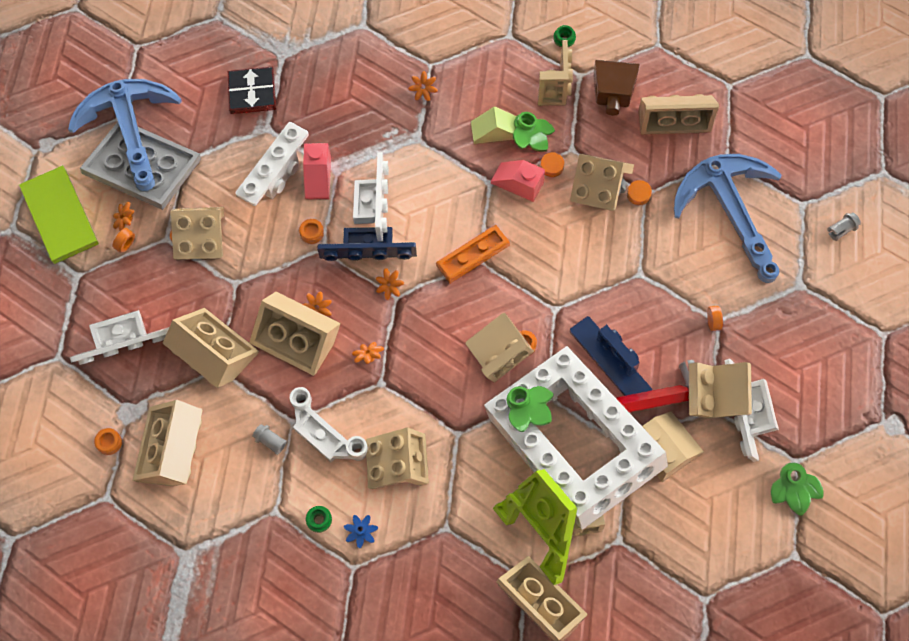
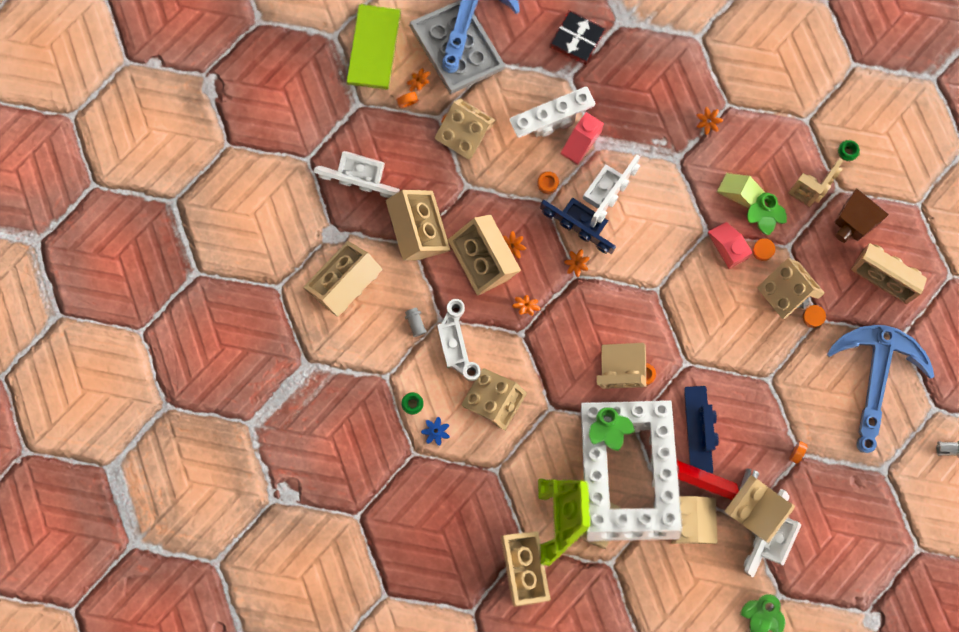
camera: 30 degrees right, 10 degrees up
orange tile [94,428,122,455] -> none
orange tile [436,225,510,284] -> none

